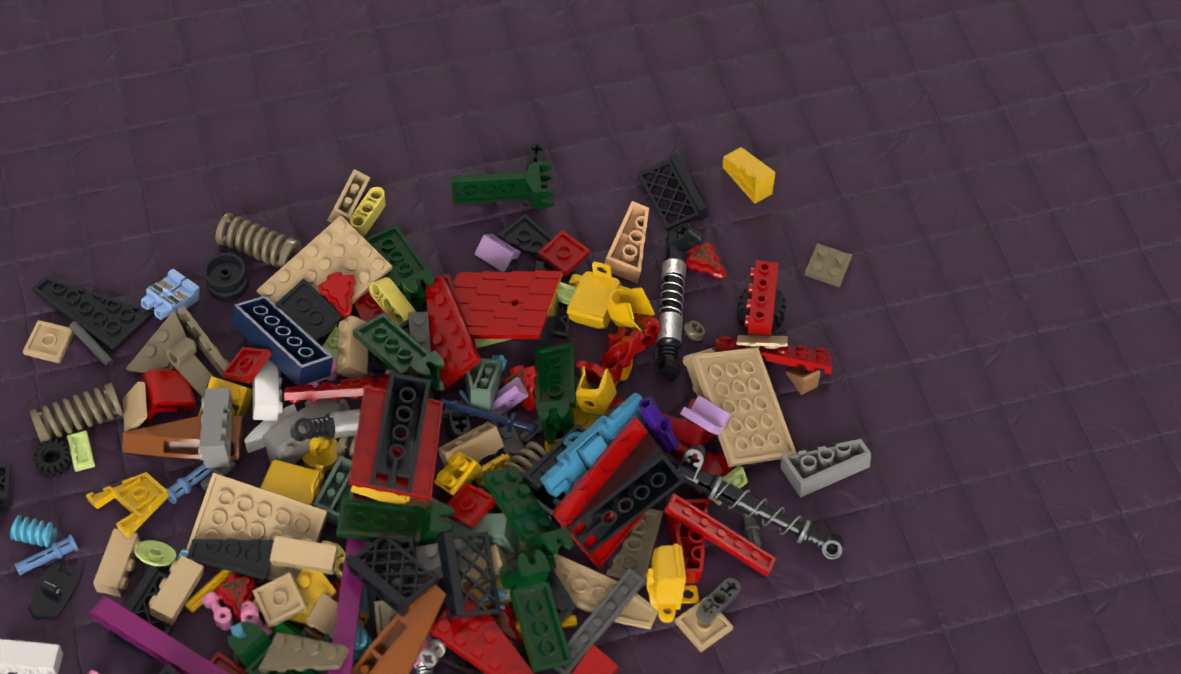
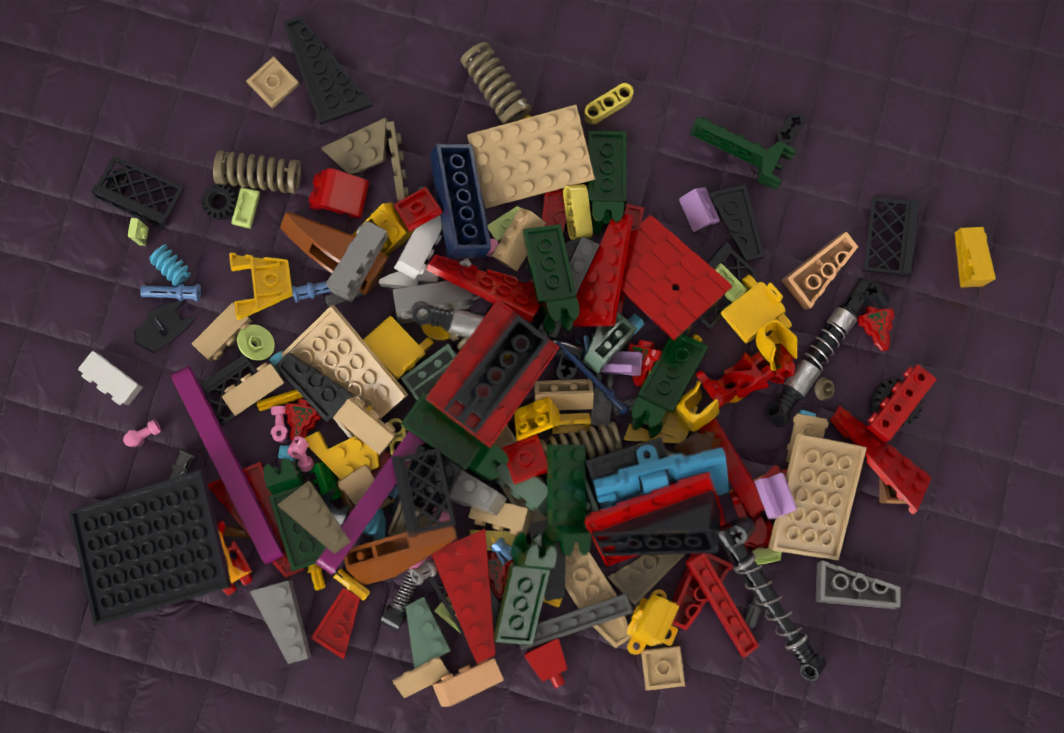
camera: 30 degrees right, 25 degrees up
dark grey piece [69,321,113,367] -> none
tan tile [122,382,147,432] -> none
light blue hips [141,269,200,320] -> none
dark tan door [166,337,214,397] -> none
black wheel [203,253,248,302] -> none
tan tile [253,572,308,628] -> none
black tile [275,279,343,343] -> none
red rock [318,272,356,318] -> none
tan brick [327,169,370,223] -> none
black fence [437,531,501,620] -> none
red tile [538,230,591,277] -> none
dark purple piece [637,397,679,452] -> none
dark grey beam [696,578,741,623] -> none
tan piece [737,335,788,349] -> none
dark tan plate [804,243,853,288] -> none

